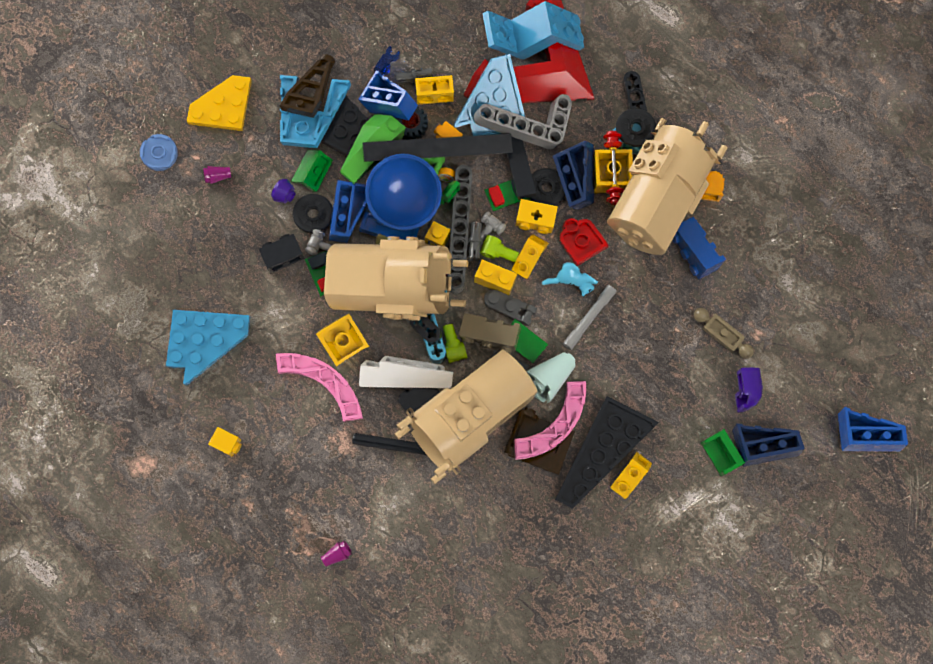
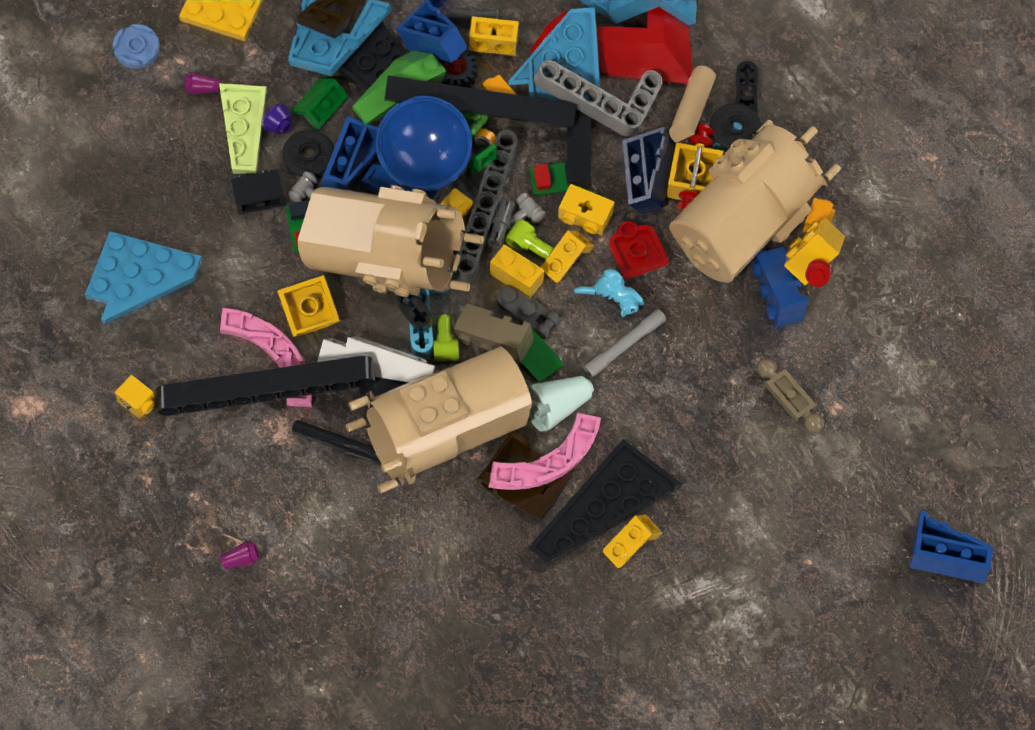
camera: 15 degrees right, 10 degrees down
black wheel [530,168,565,206] -> none
green panel [701,429,745,477] -> none
dark blue wedge [732,423,805,467] -> none
dark purple brick [735,367,763,413] -> none
none -> black beam [156,356,375,416]
none -> yellowish green wing [219,83,267,175]
none -> tan brick [669,66,716,143]
none -> yellow brick [784,217,845,287]

